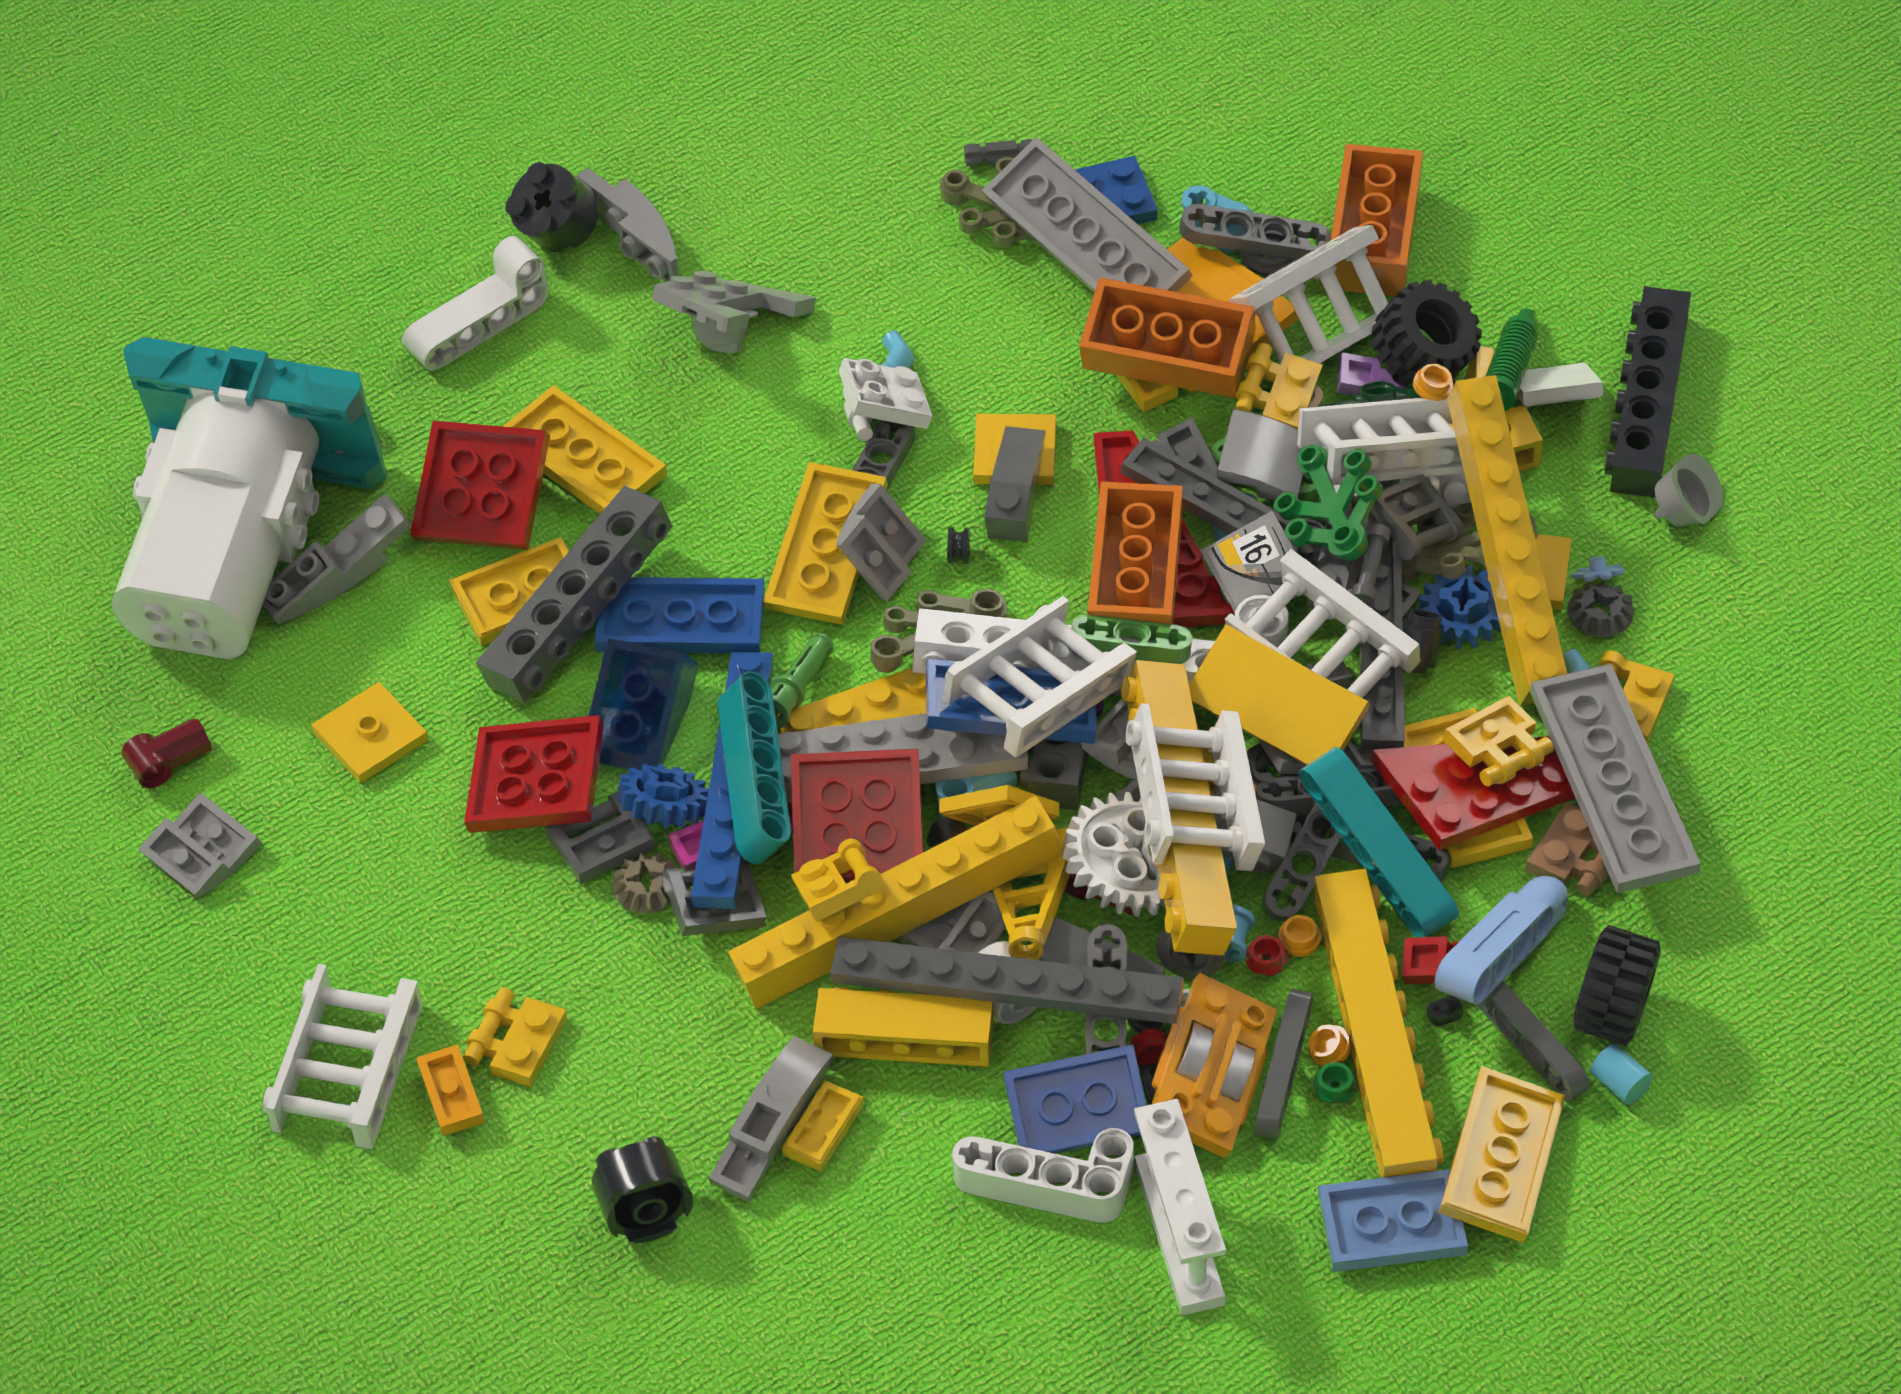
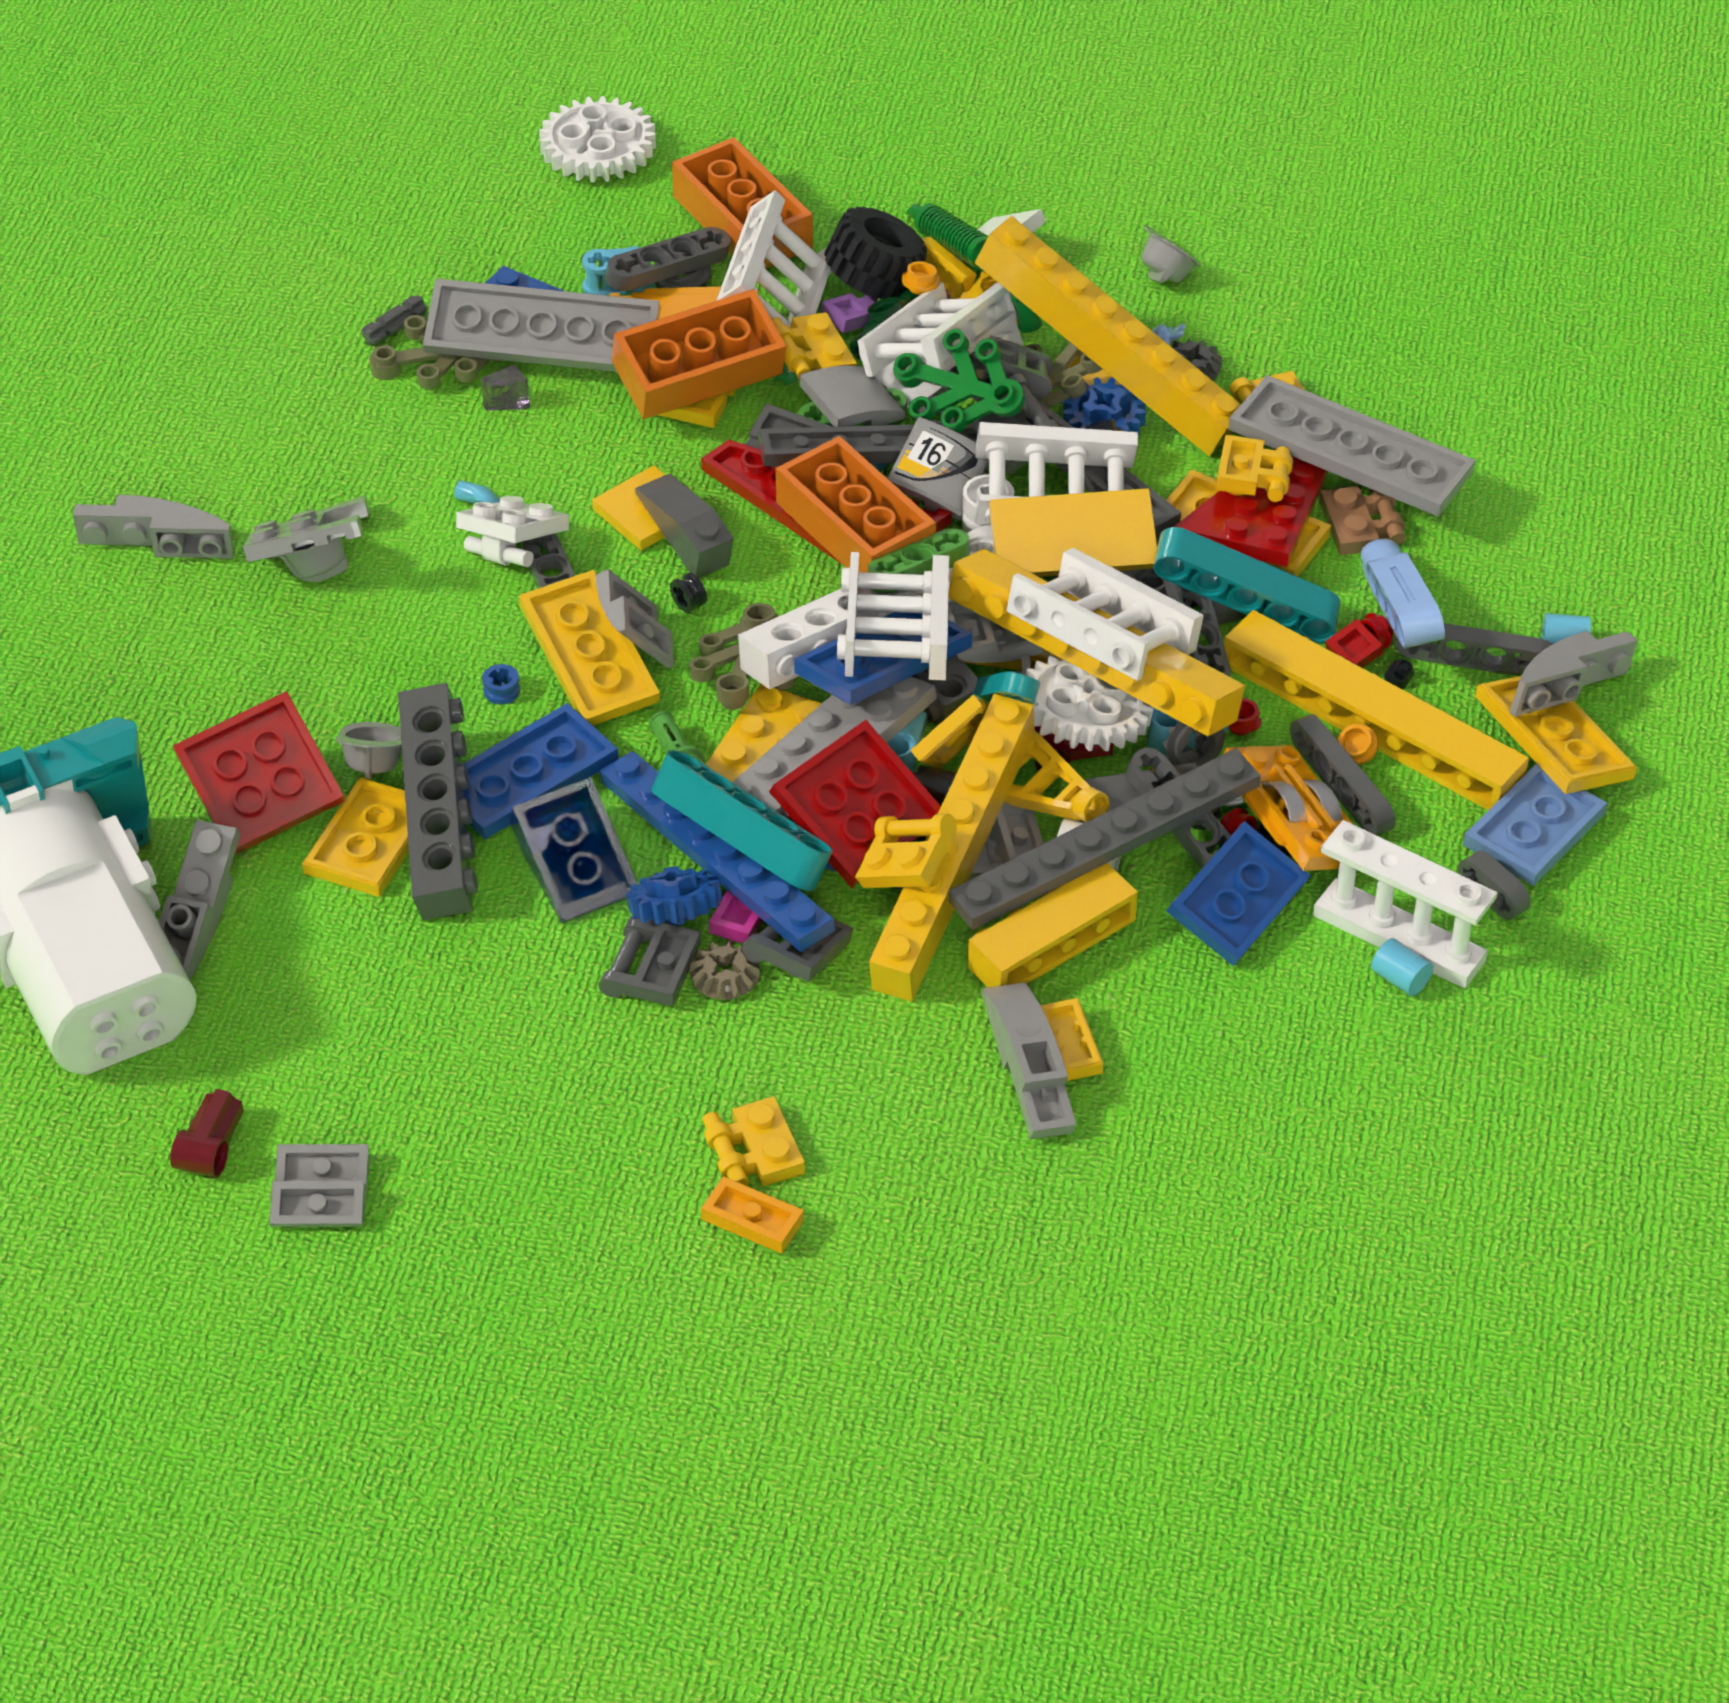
camera: 45 degrees left, 5 degrees down
white fence [263,964,423,1149] -> none
yellow plate [311,682,428,784] -> none
white beam [402,236,548,371] -> none
red plate [464,715,604,833] -> none
yellow plate [504,385,667,514] -> none
black brick [505,162,599,252] -> none
black brick [592,1136,693,1243] -> none
white beam [952,1128,1134,1223] -> none
light orange plate [1278,915,1322,957] -> none
green plate [1313,1062,1357,1104] -> none
black tyre [1573,925,1661,1046] -> none
black brick [1604,286,1691,498] -> none
none -> light grey piece [335,722,402,779]
none -> slope [481,365,530,411]
none -> blue bush [482,664,520,705]
none -> white gear [539,96,656,182]
none -> teal beam [973,671,1041,704]
none -> medium azure piece [1371,938,1434,996]
none -> dark grey beam [1459,850,1530,920]
none -> light grey slope [1510,631,1638,717]

